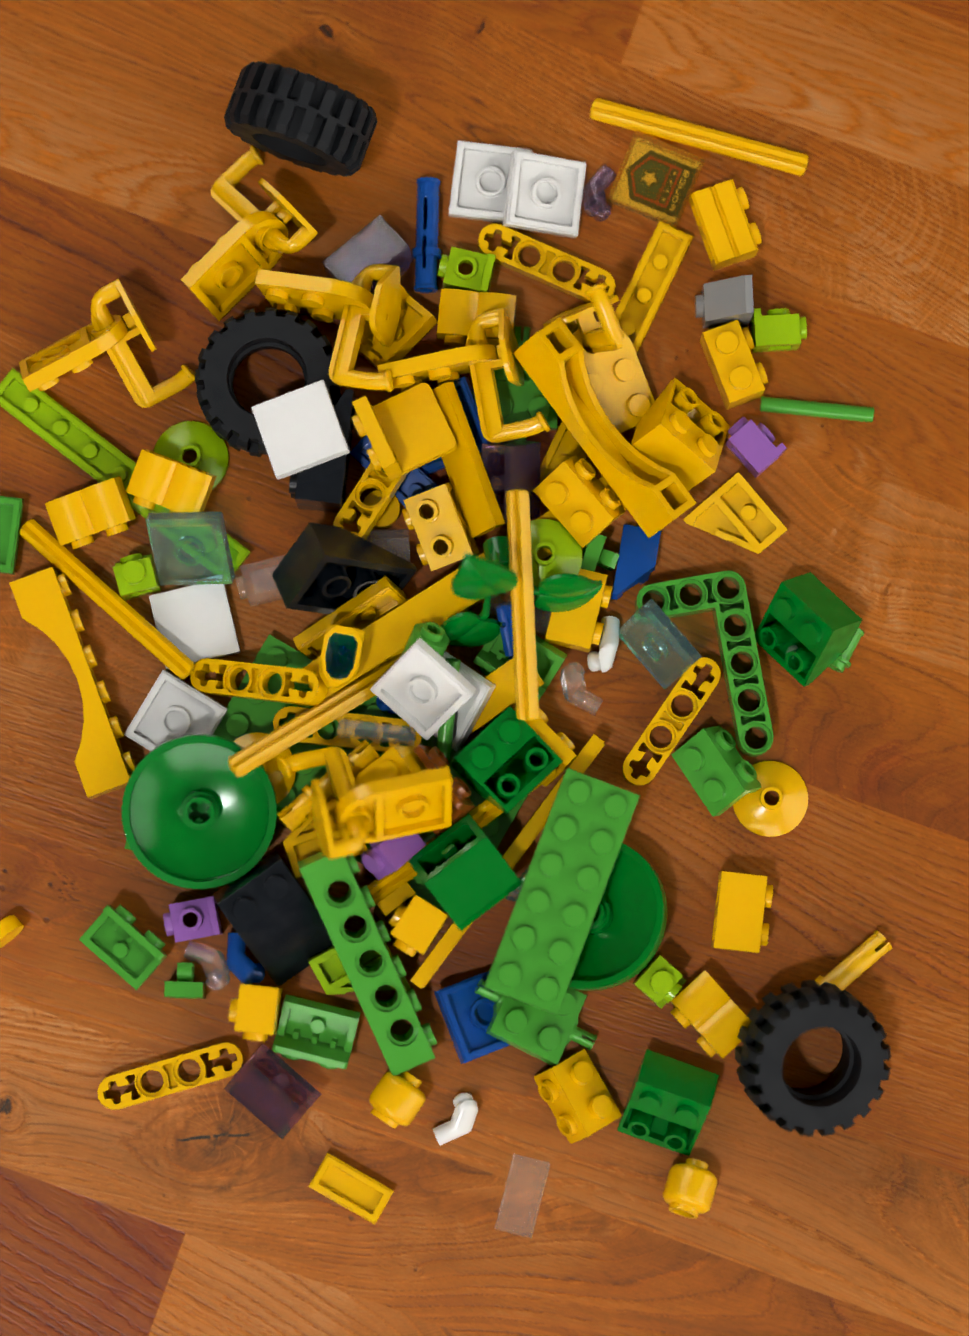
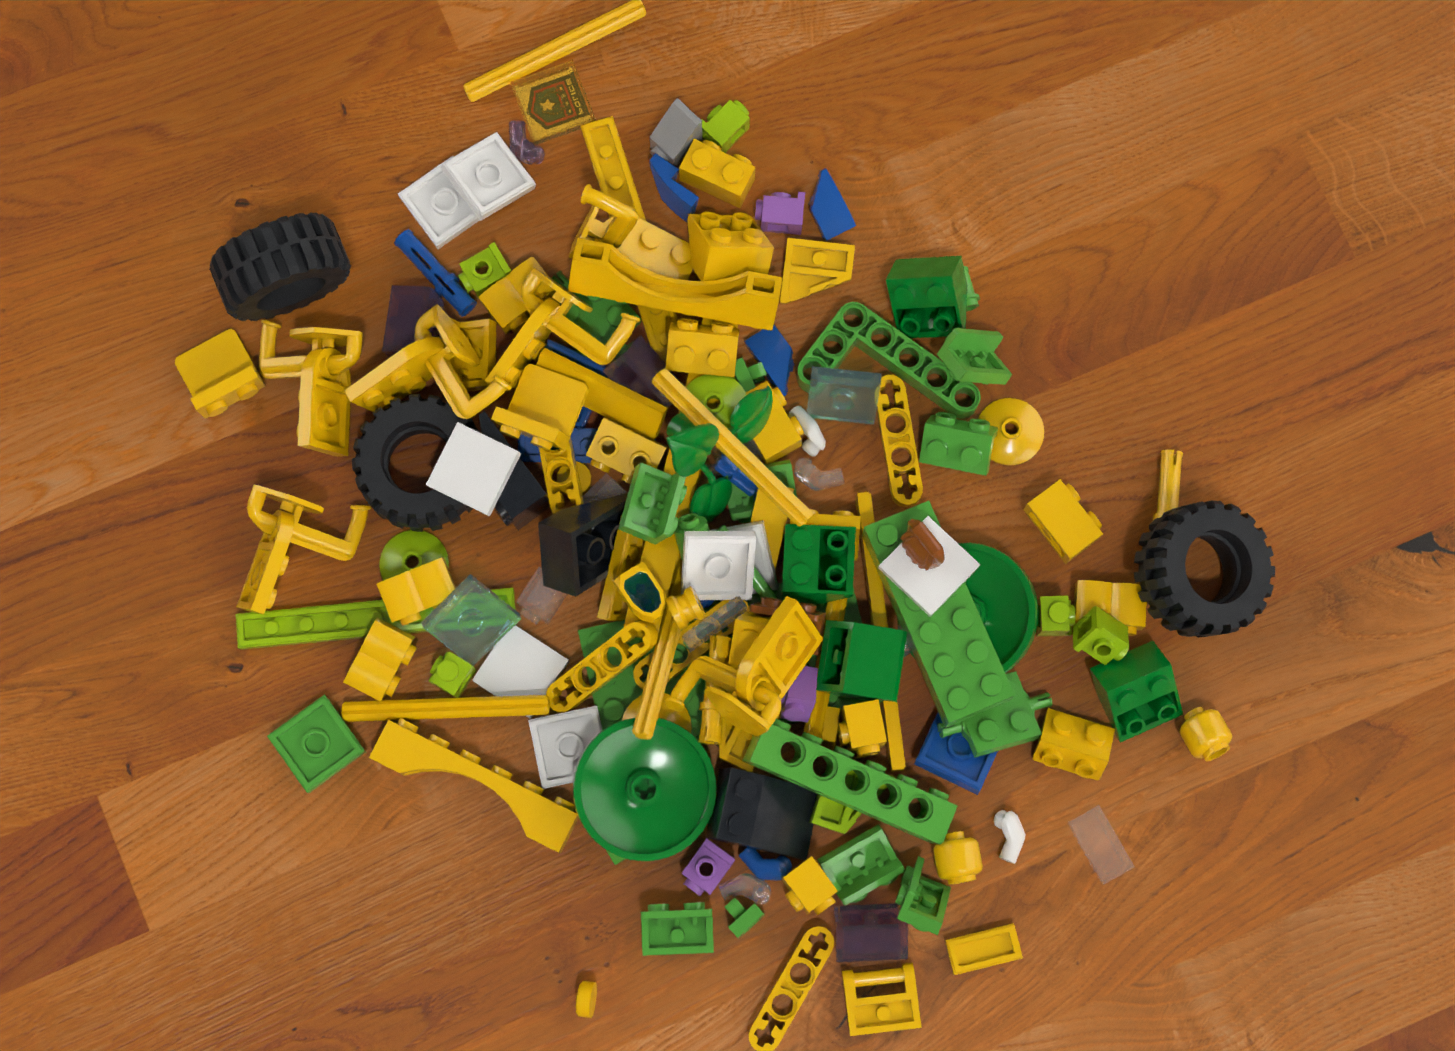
camera: 40 degrees left, 5 degrees down
yellow beam [478,224,615,303] -> none
yellow brick [688,179,762,270] -> none
bright green bar [760,396,874,422] -> none
none -> yellow bracket [175,329,265,419]
none -> bright green bracket [618,463,687,545]
none -> blue slope [649,153,699,222]
none -> yellow wheel [666,586,707,630]
none -> blue slope [808,168,856,241]
none -> yellow plate [842,963,922,1036]
none -> white tile [878,516,980,617]
none -> bright green bracket [895,856,951,935]
none -> dark orange piece [900,519,945,571]
none -> bright green bracket [937,328,1012,385]
none -> lime brick [1073,606,1129,665]

